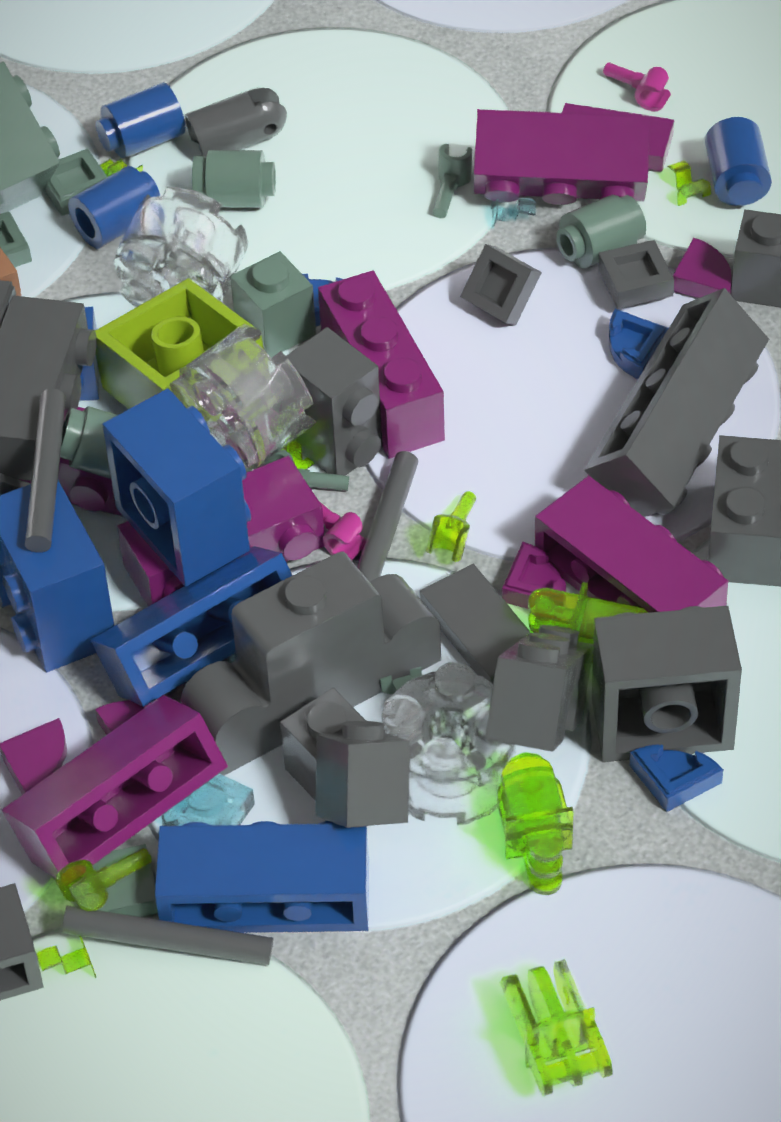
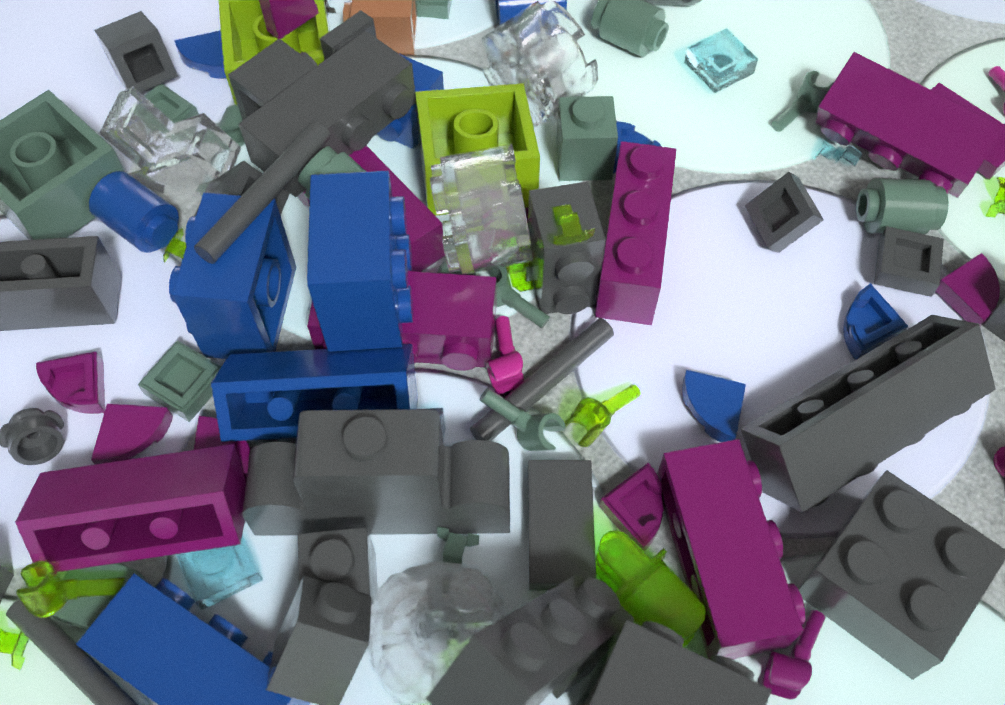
camera: 30 degrees right, 10 degrees up
none -> sand green tile [138,340,221,423]
none -> sand green hand [479,388,566,451]
none -> clear neon green piece [552,204,595,246]
none -> blue tile [682,370,746,442]
none -> clear light blue plate [684,28,758,93]
none -> magenta hand [762,610,826,700]

